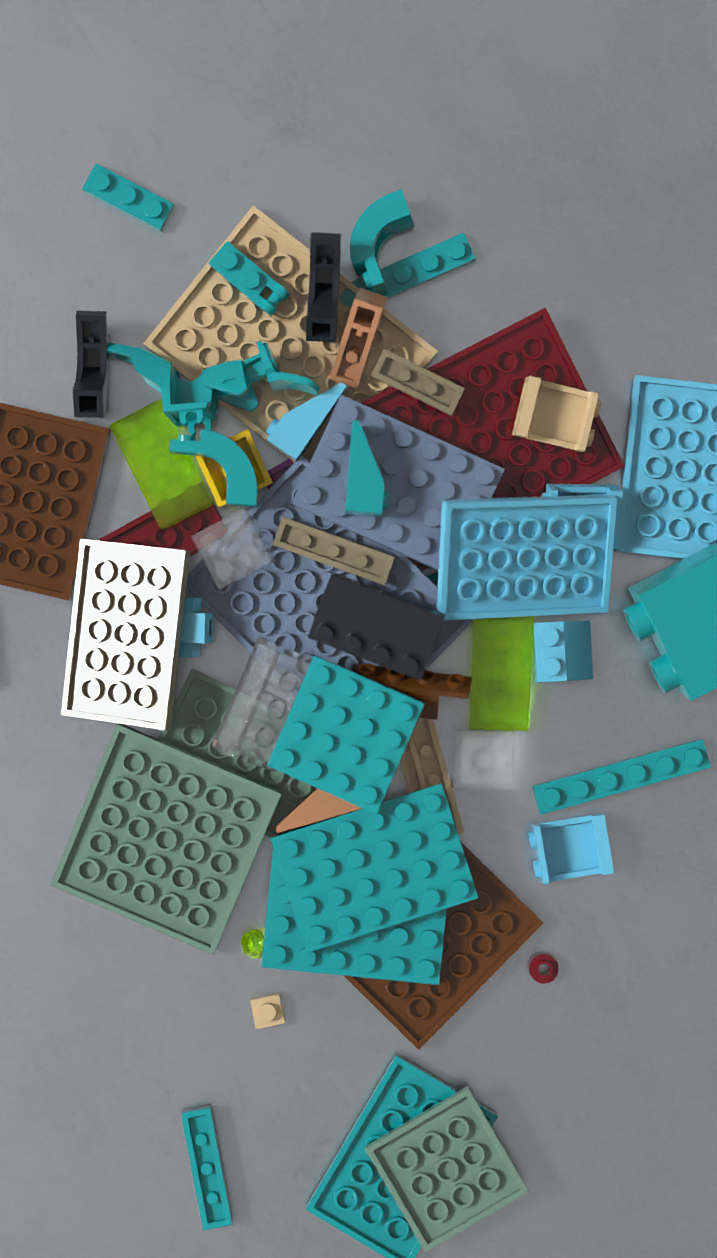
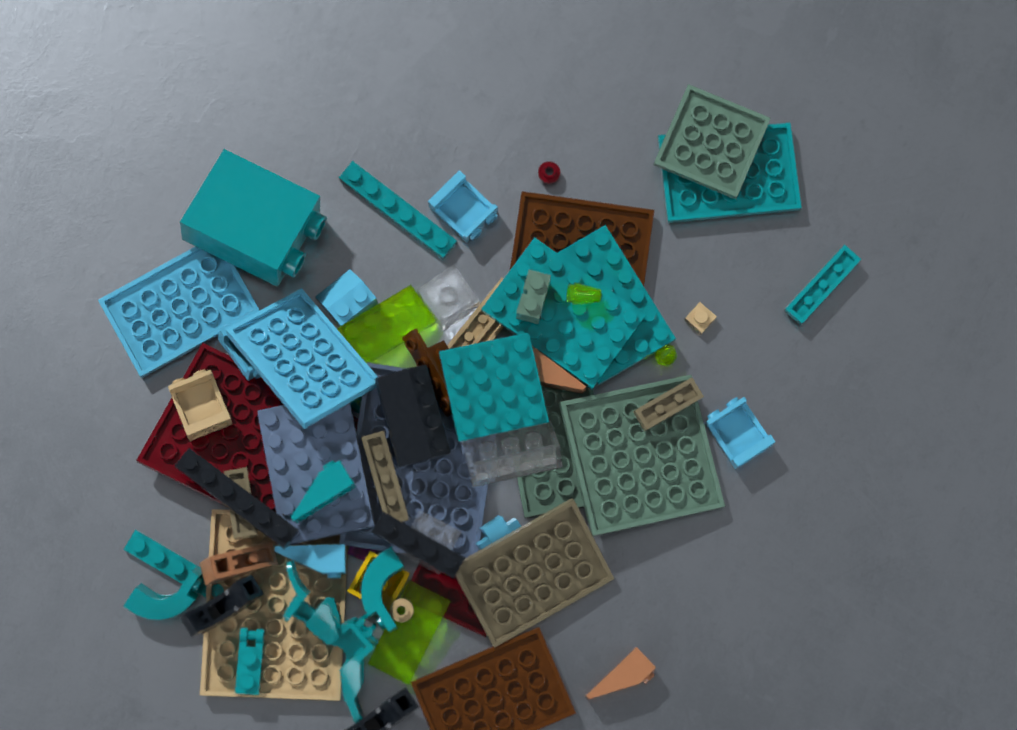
camera: 125 degrees left, 10 degrees down
none -> black plate [174,448,299,550]
none -> black plate [372,512,465,579]
none -> tan plate [390,599,414,622]
none -> sand green piece [516,269,551,324]
none -> clear neon green cone [567,282,601,305]
none -> dark tan plate [633,378,704,431]
none -> medium azure panel [705,397,775,470]

